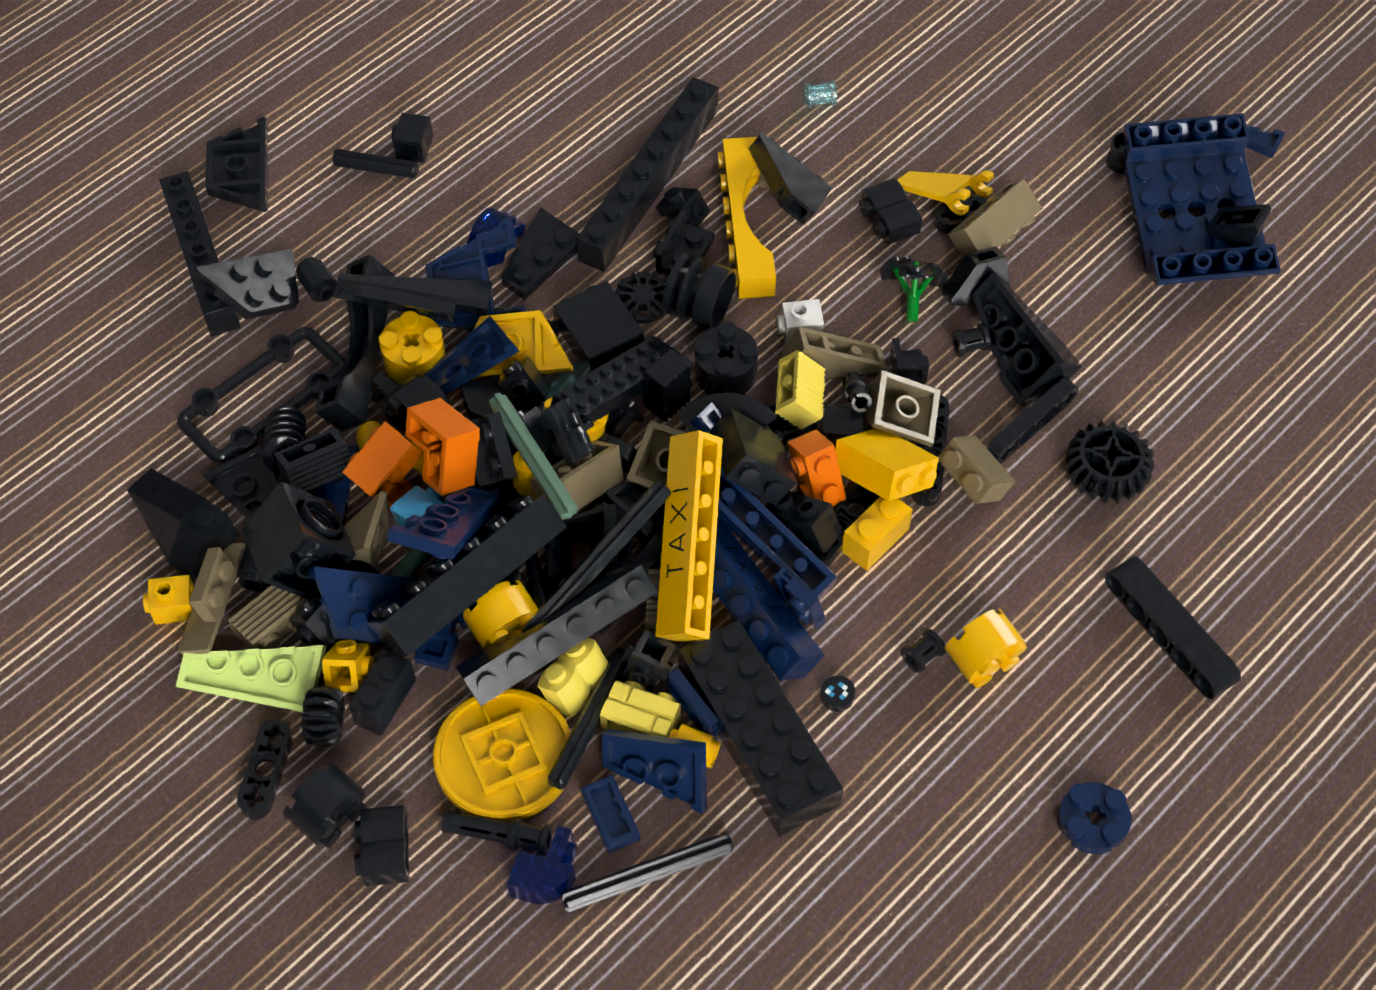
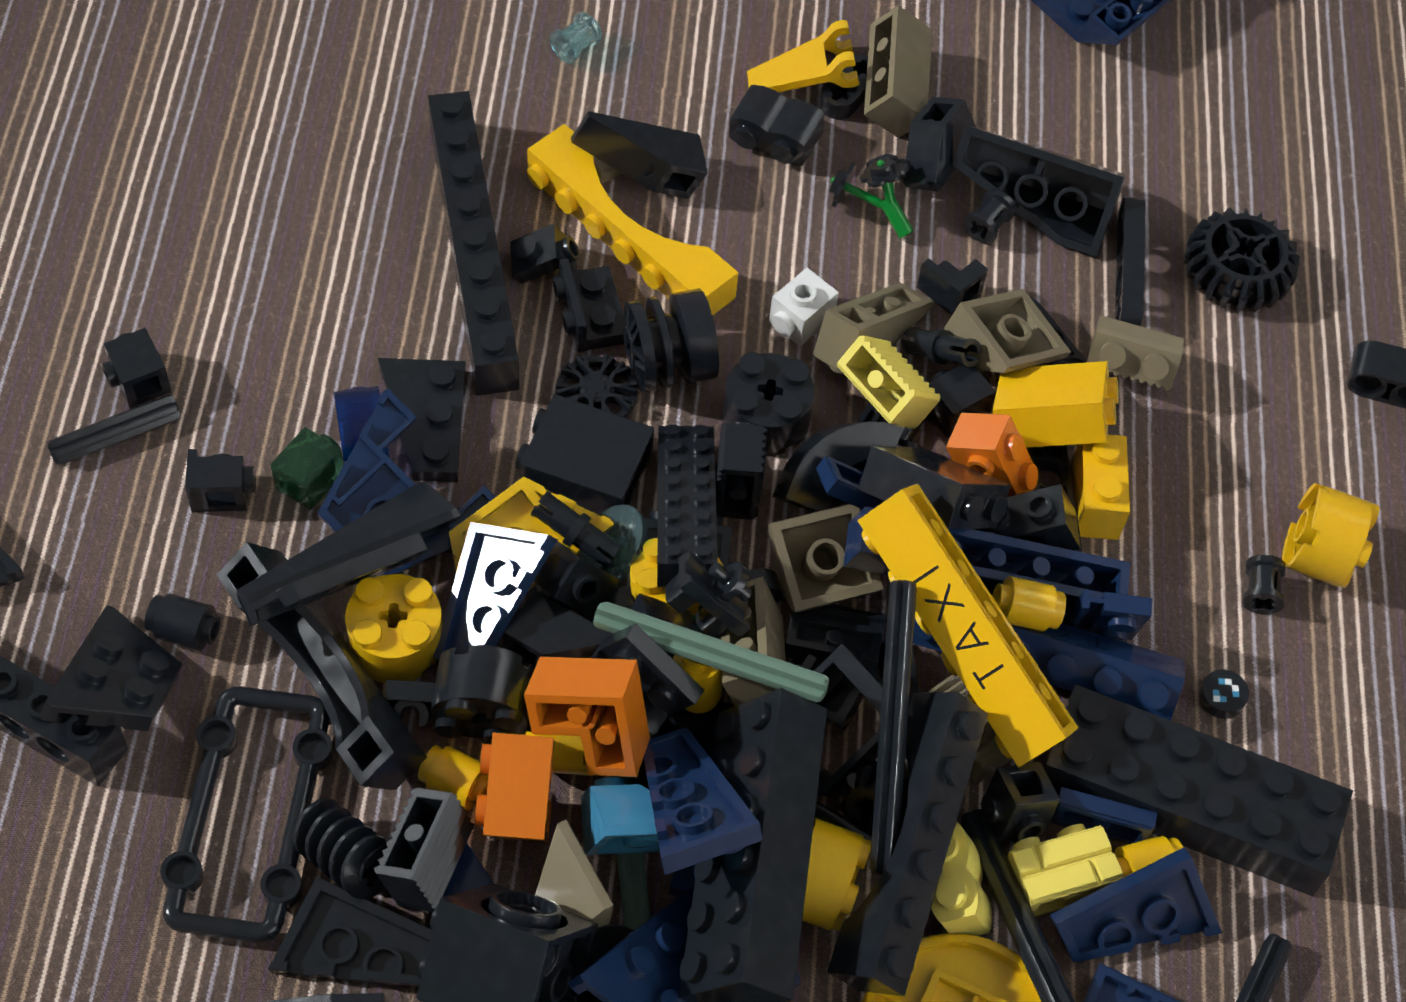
camera: 45 degrees left, 0 degrees up
none -> black brick [185,449,256,512]
none -> clear green brick [270,427,343,511]
none -> black pin [530,491,624,570]
none -> yellow brick [992,576,1066,632]

